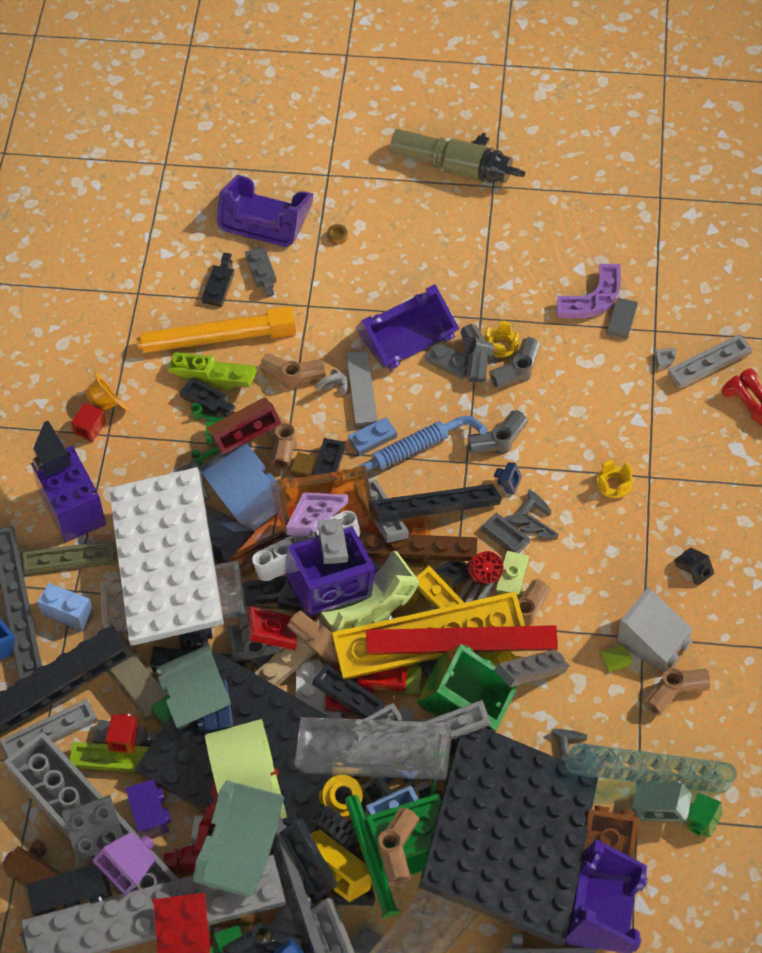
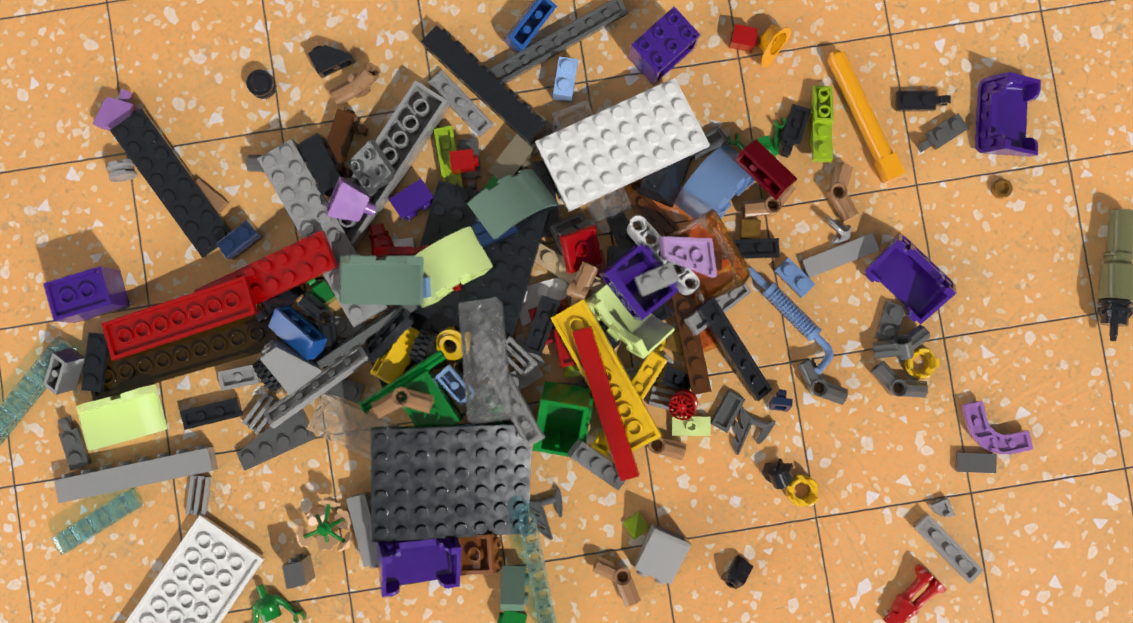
camera: 70 degrees right, 30 degrees up
olive tile [22,540,116,576] -> none
black slope [32,421,71,477] -> none
none -> black piece [762,458,794,489]

